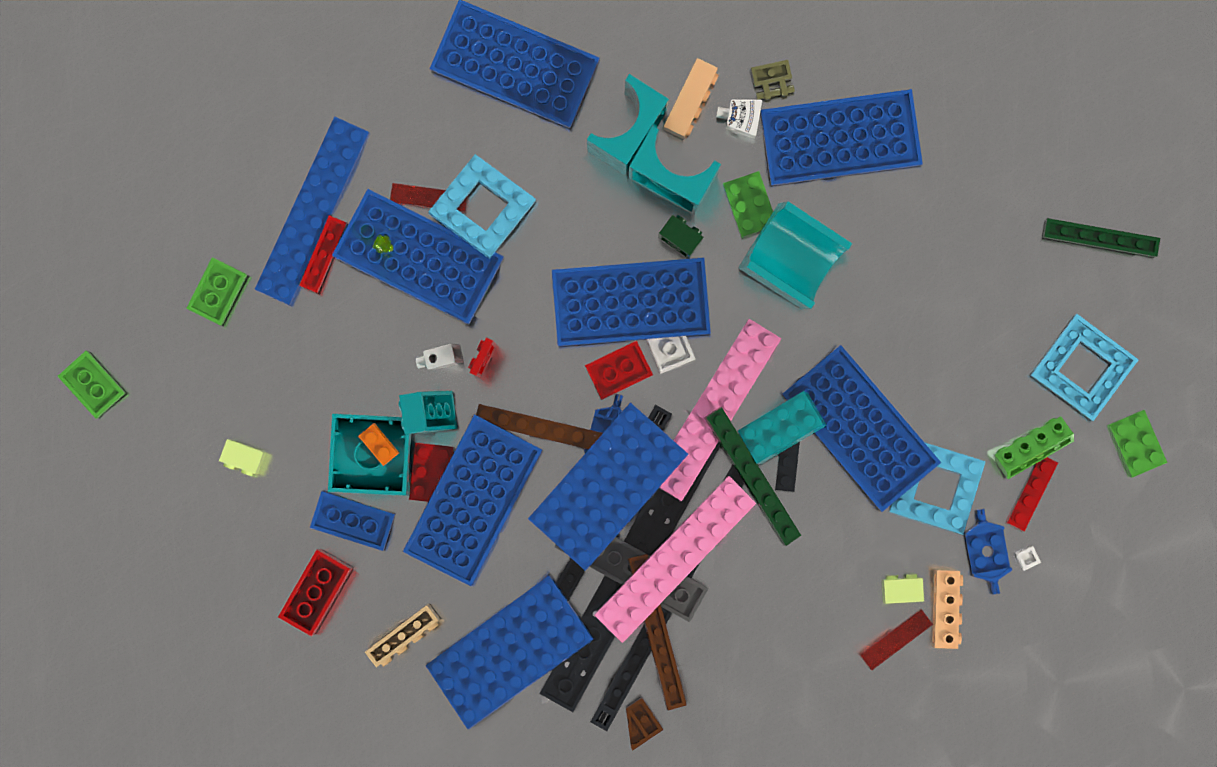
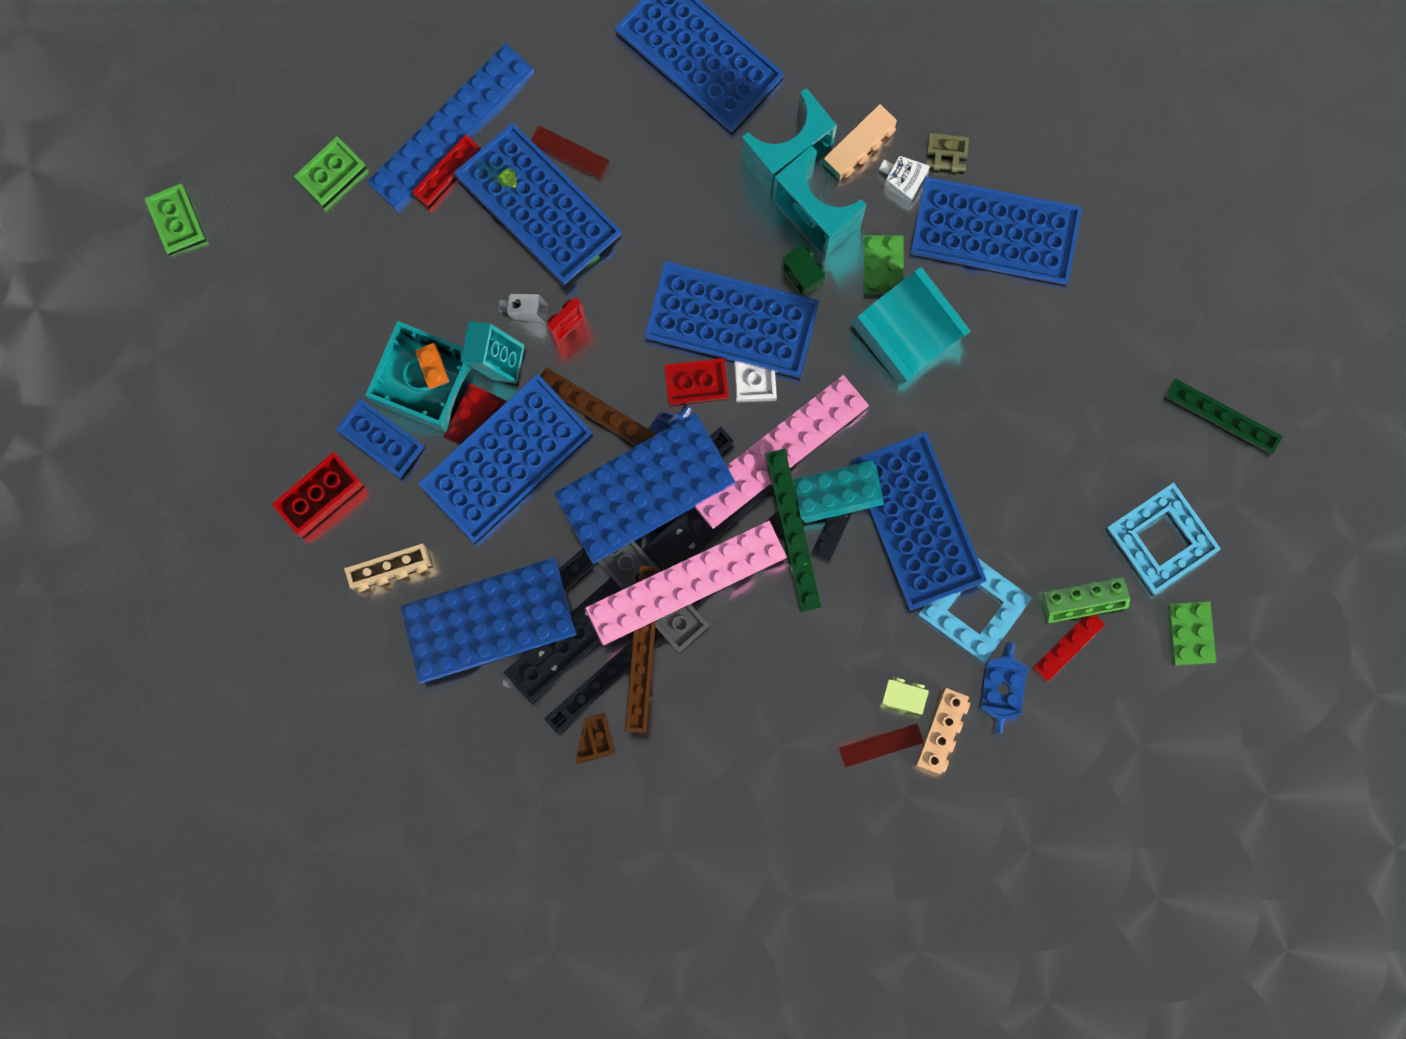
camera: 20 degrees right, 5 degrees down
yellowish green brick [219,439,266,476] -> none
medium azure plate [428,154,536,259] -> none
white tile [1014,545,1041,571] -> none

